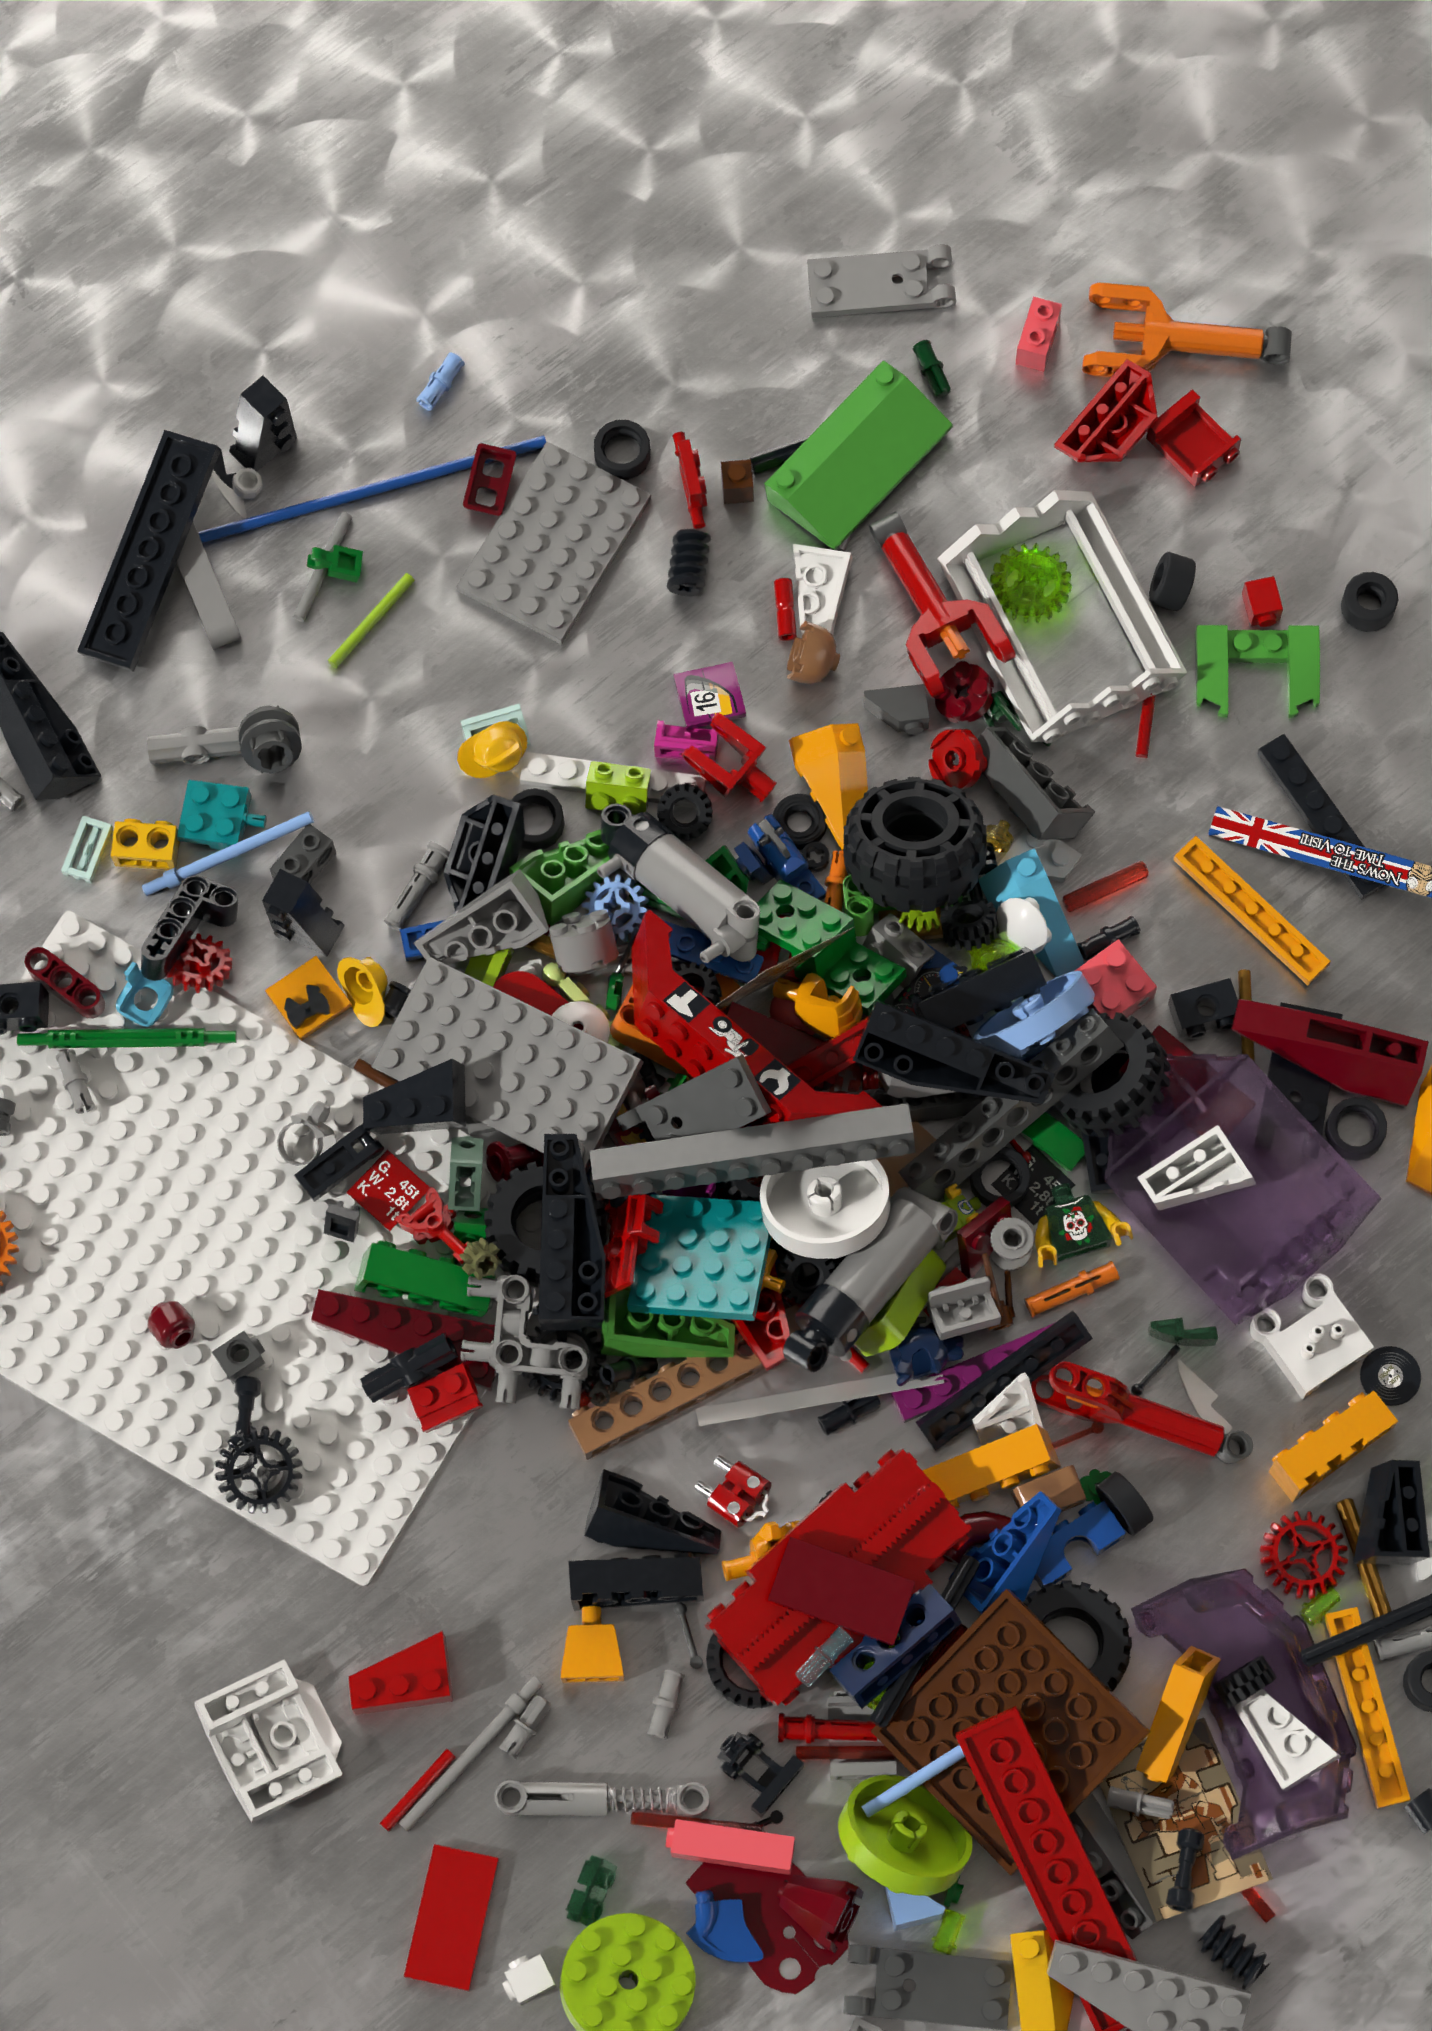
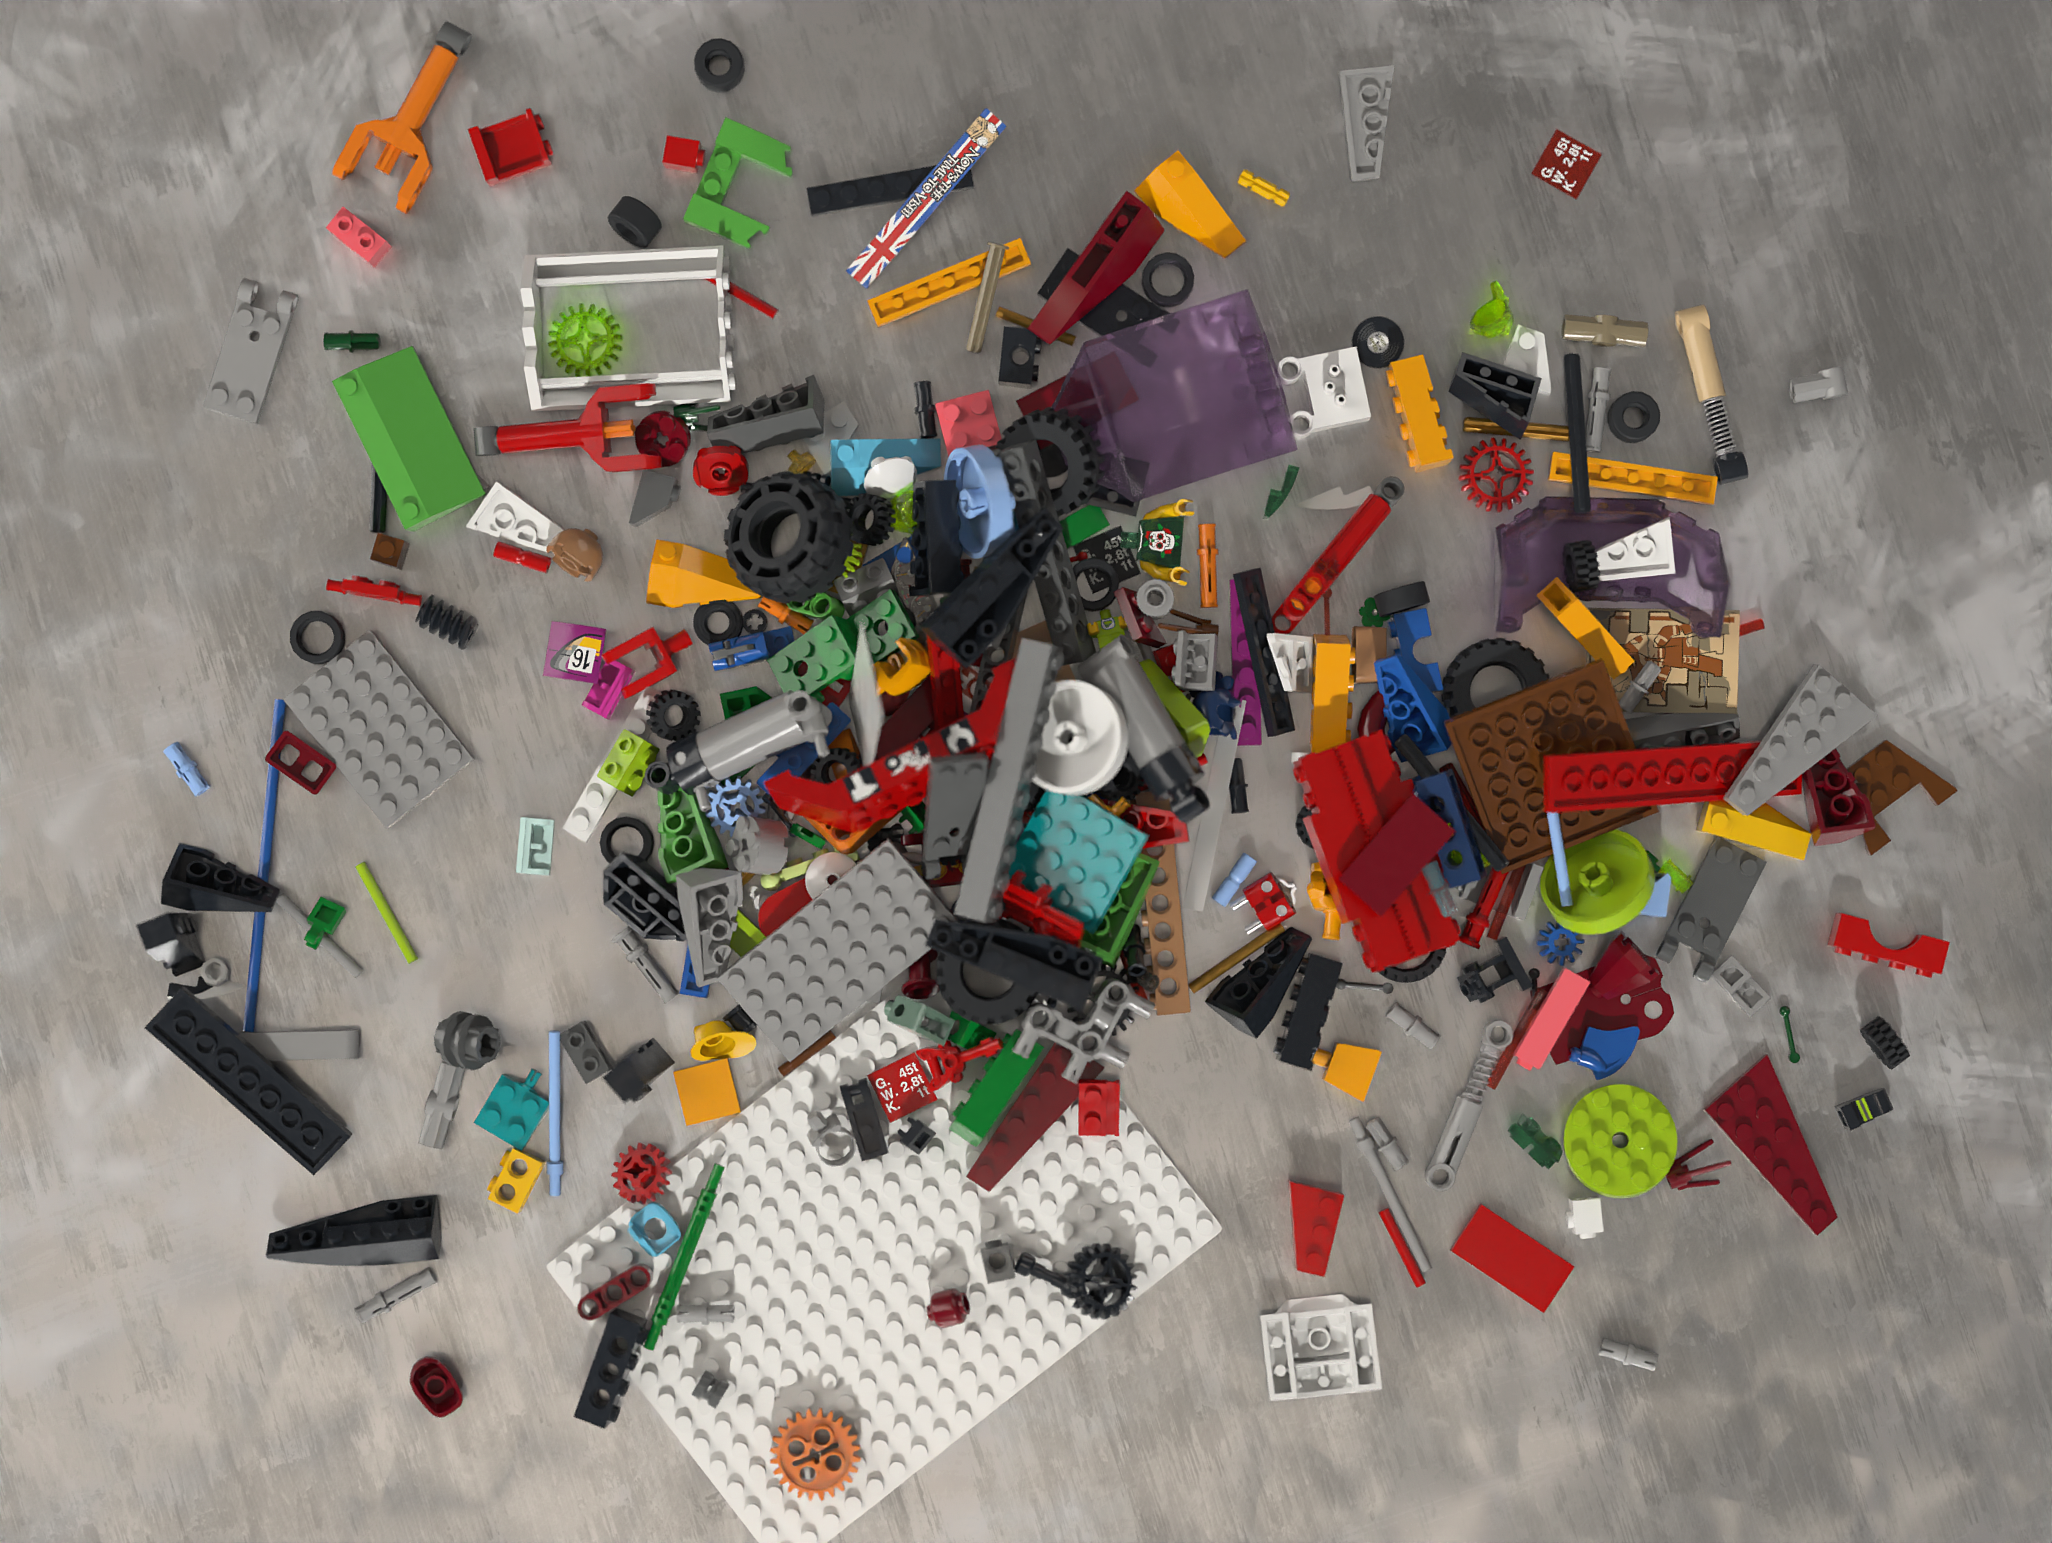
camera: 70 degrees left, 15 degrees up
light aqua tile [61,816,113,883] -> none
black beam [141,875,238,981] -> none
black piece [284,985,330,1029] -> none
black piece [360,1333,458,1403] -> none
black wedge [363,1059,466,1135] -> none
yellow piece [457,721,527,778] -> none
olive gear [459,1237,502,1280] -> none
dark blue plate [734,842,774,885] -> none
red wedge [1054,359,1158,462] -> none
clear red axle [1062,861,1149,912] -> none
black hinge [1131,1344,1181,1396] -> none
white wedge [1137,1125,1256,1210] -> none
black piece [1166,1828,1205,1912] -> none
black piece [1198,1915,1271,1990] -> none
clear neon green pin [1299,1585,1341,1626] -> none
none -> black wedge [161,843,280,912]
none -> dark tan axle [966,242,1009,353]
none -> pearl gold bar [1188,923,1285,994]
none -> light blue piece [1212,853,1257,907]
none -> blue gear [1536,921,1585,966]

